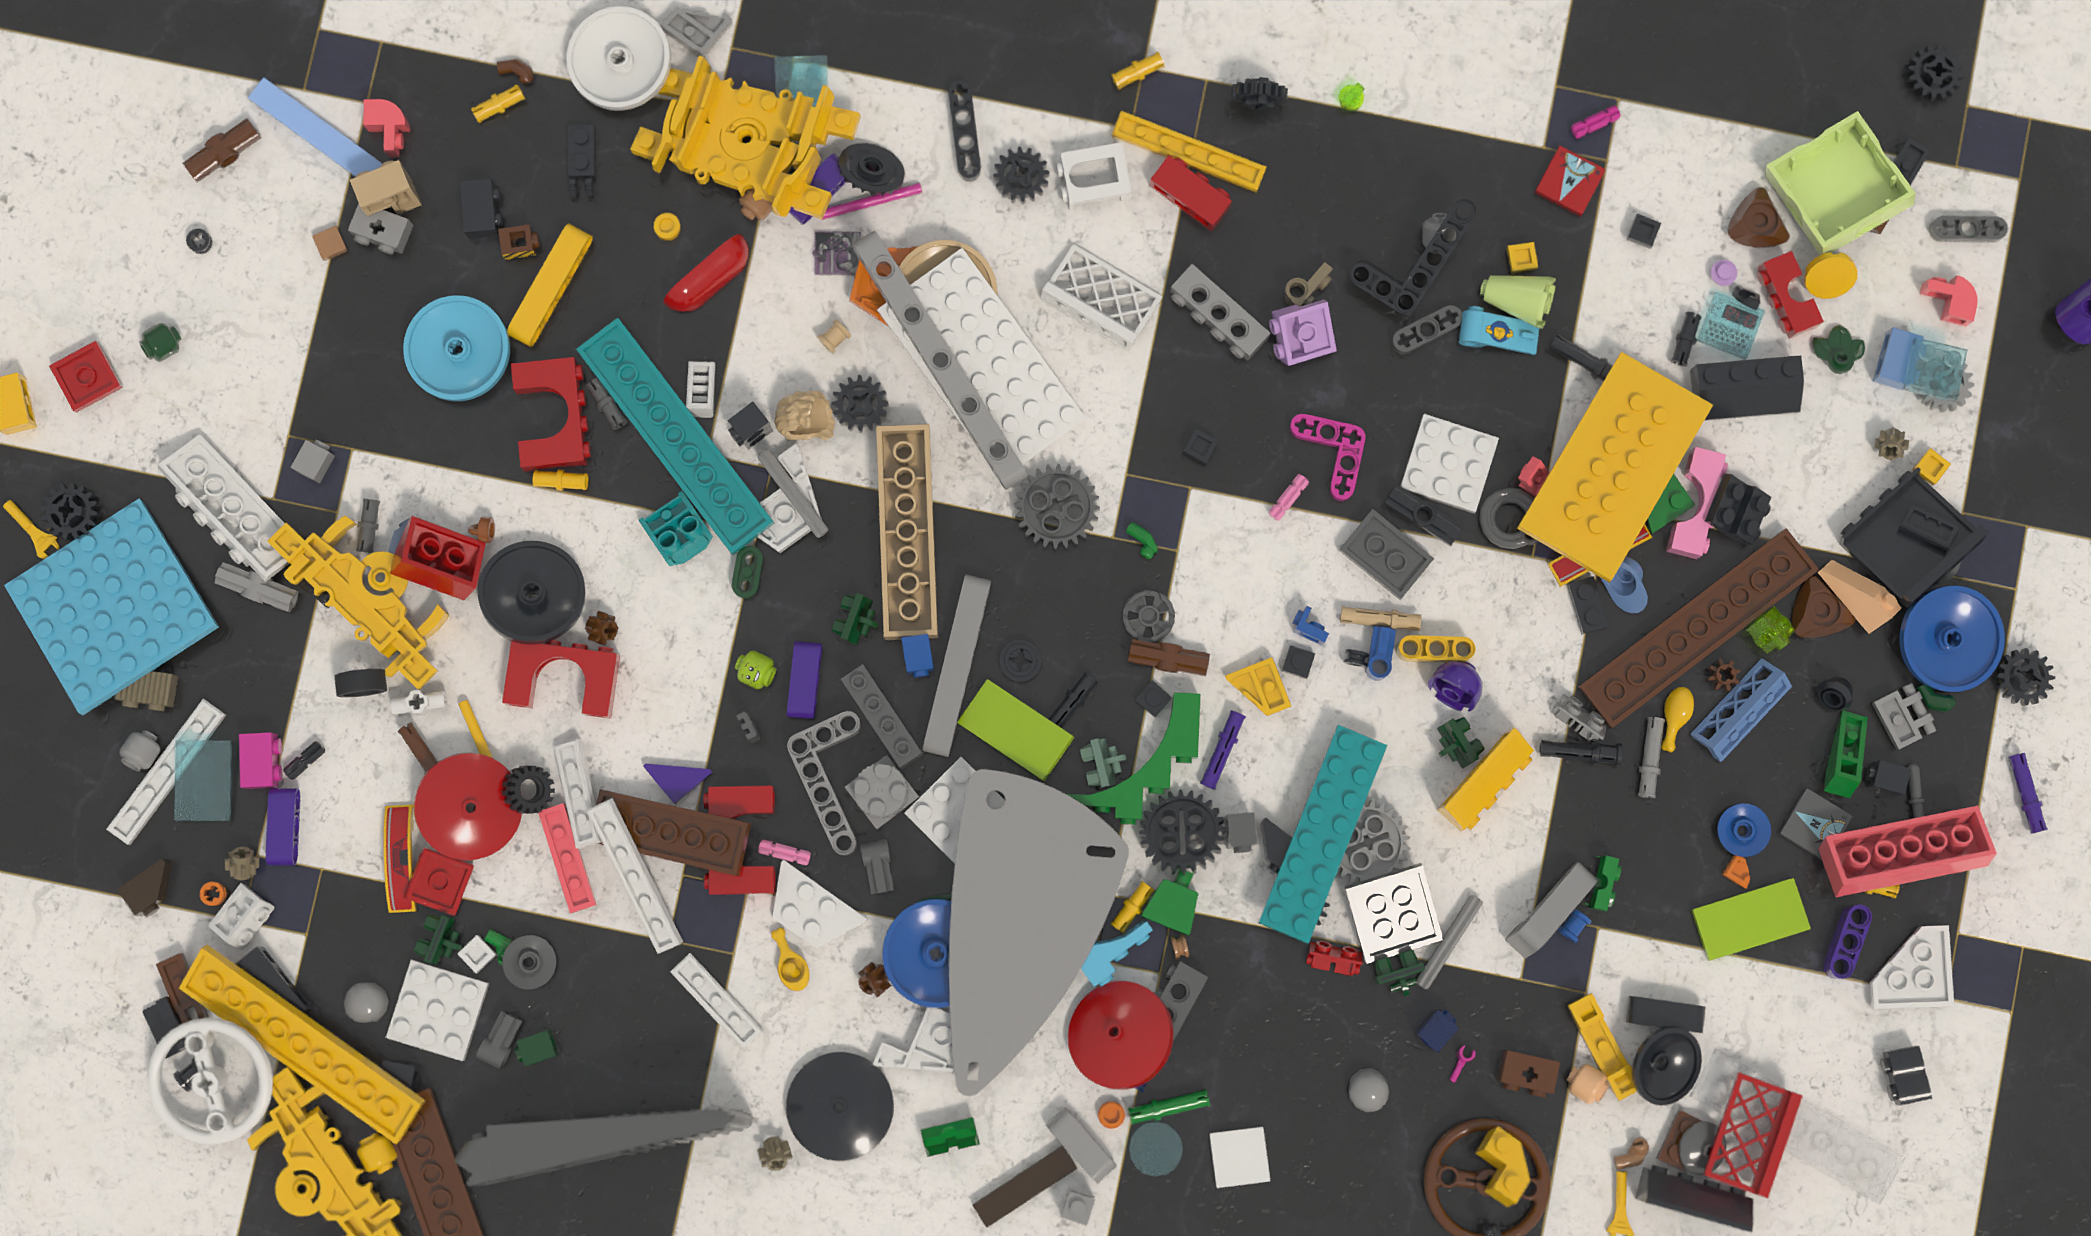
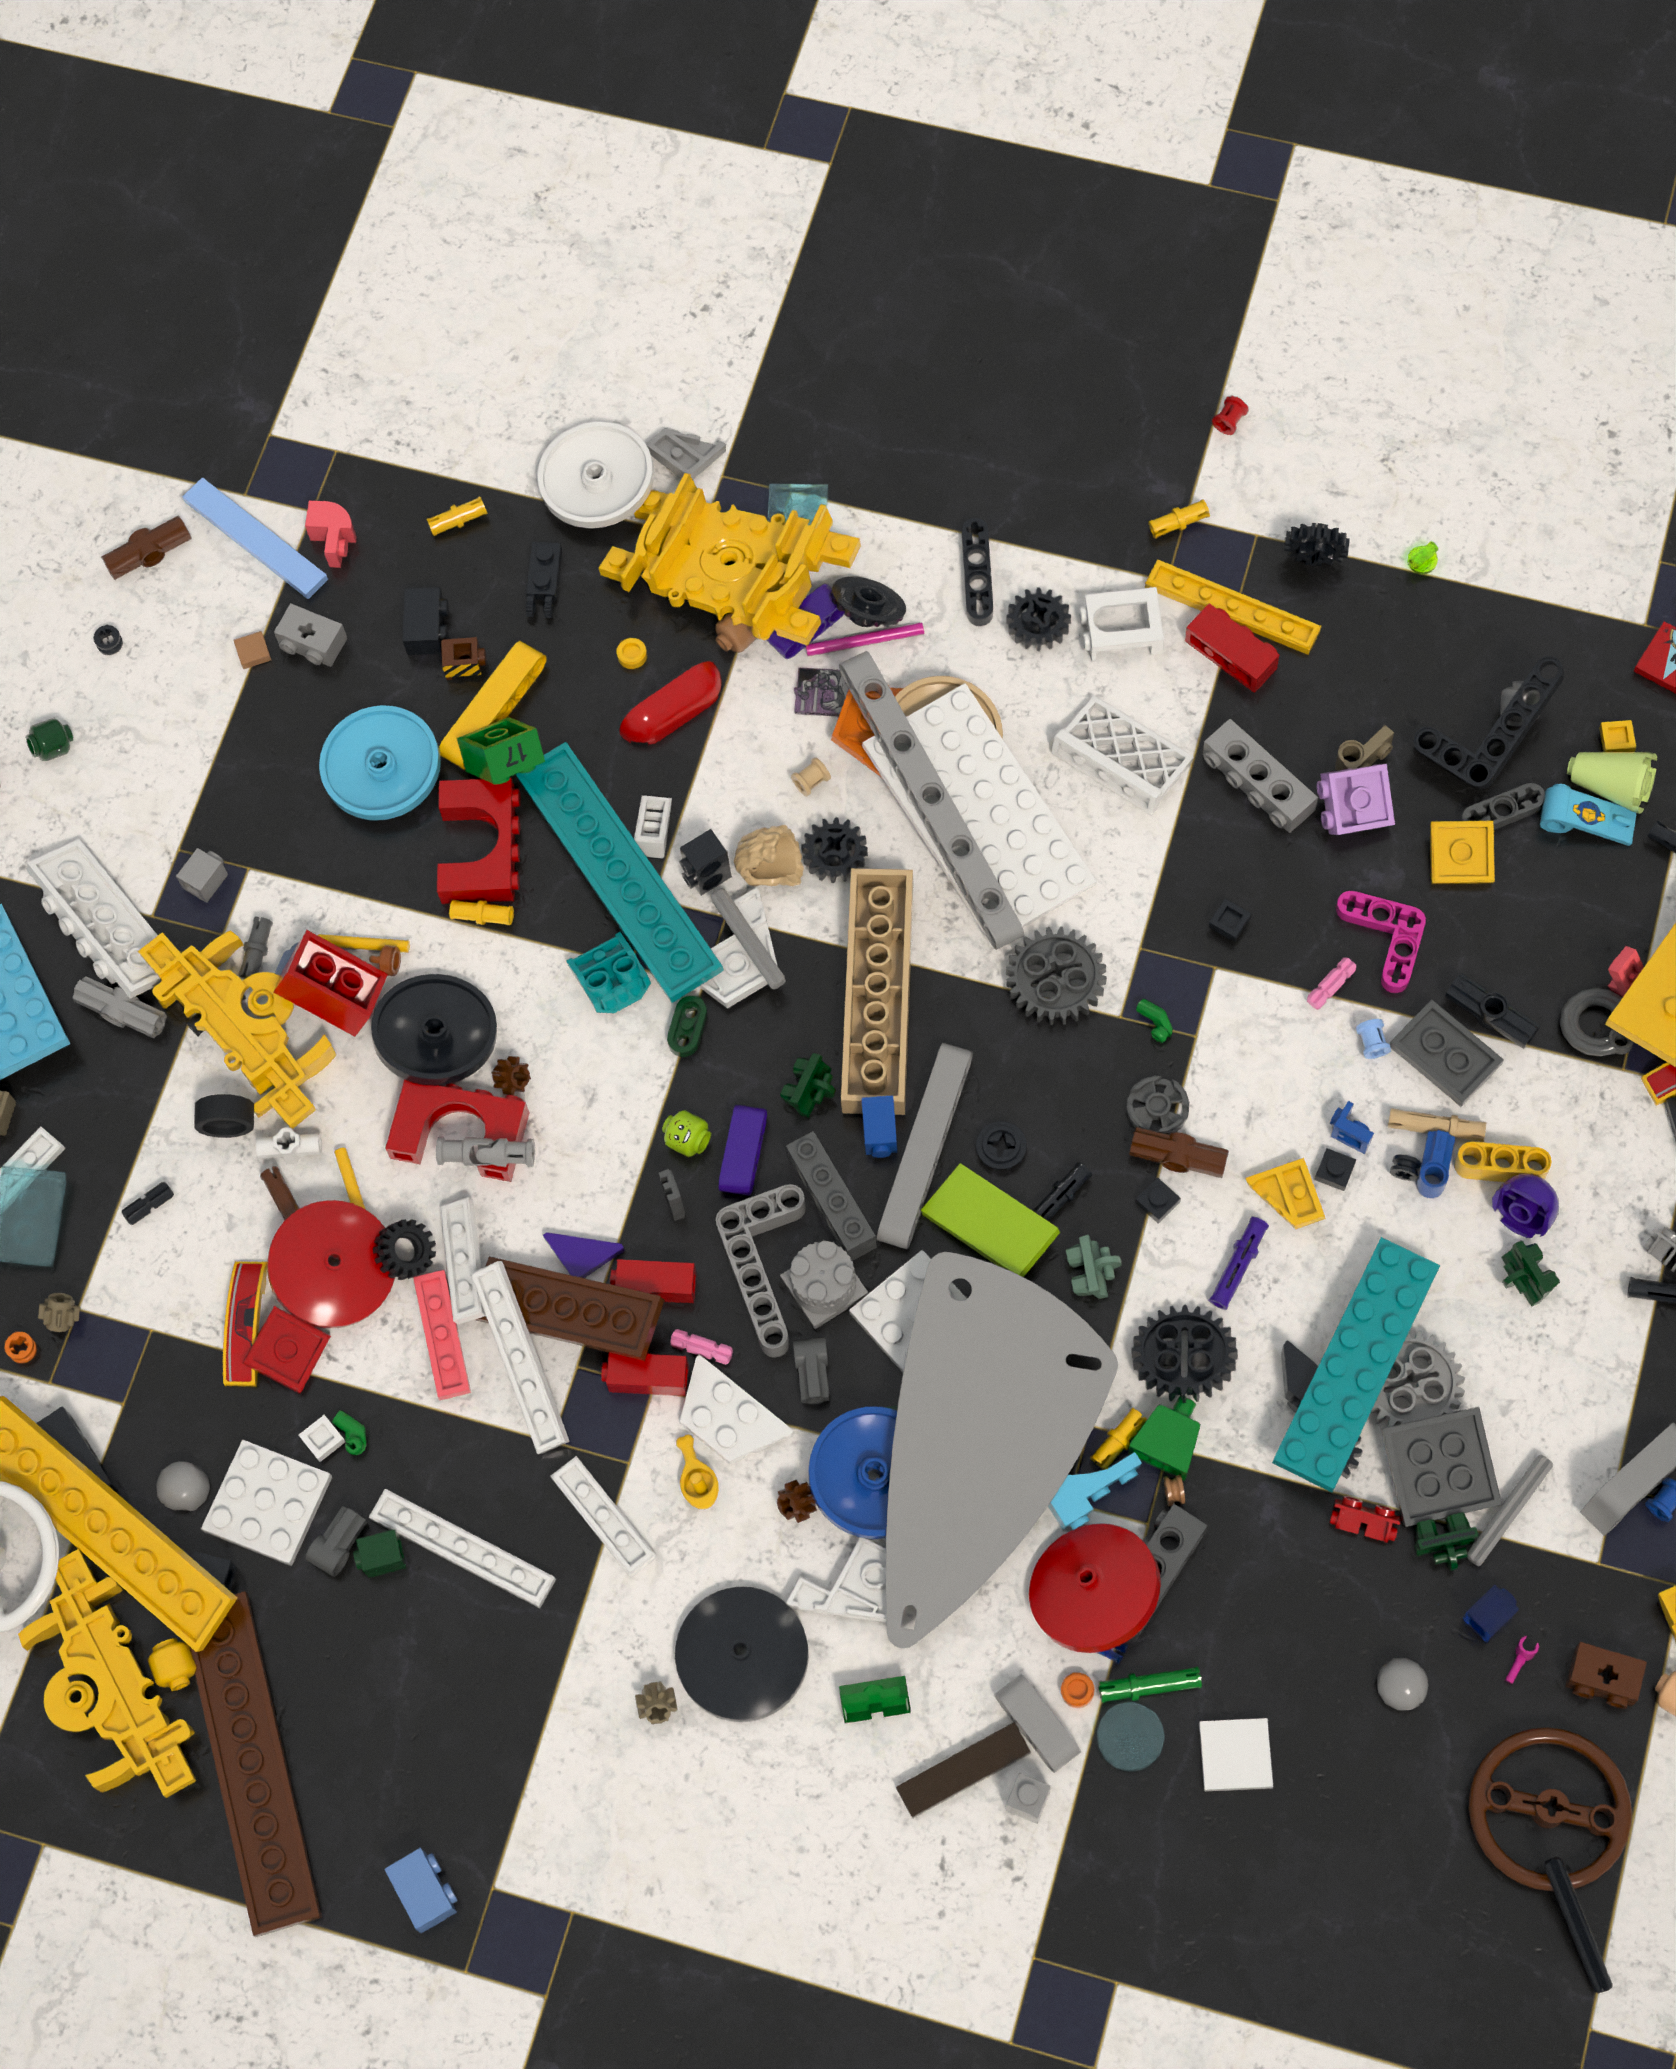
camera: 15 degrees right, 15 degrees down
white bracket [208,883,275,950] -> none
dark pink brick [239,732,283,789] -> none
dark purple beam [266,788,301,866] -> none
tan brick [350,160,422,216] -> none
dark green hips [414,915,463,964] -> none
dark grey brick [454,1108,754,1186] -> none
reddish brown arm [497,59,533,83] -> none
dark grey dish [502,935,556,989] -> none
dark grey pin [586,378,627,430] -> none
green arch [1066,692,1201,825] -> none
dark grey brick [1224,812,1258,853] -> none
white plate [1400,414,1499,513] -> none
yellow slope [1437,727,1534,831] -> none
yellow brick [1475,1127,1530,1207] -> none
none -> yellow bar [318,934,410,953]
none -> white tile [369,1489,556,1608]
none -> light grey piece [436,1136,535,1167]
none -> green brick [457,717,545,784]
none -> light blue bush [1356,1019,1391,1059]
none -> yellow plate [1430,821,1495,884]

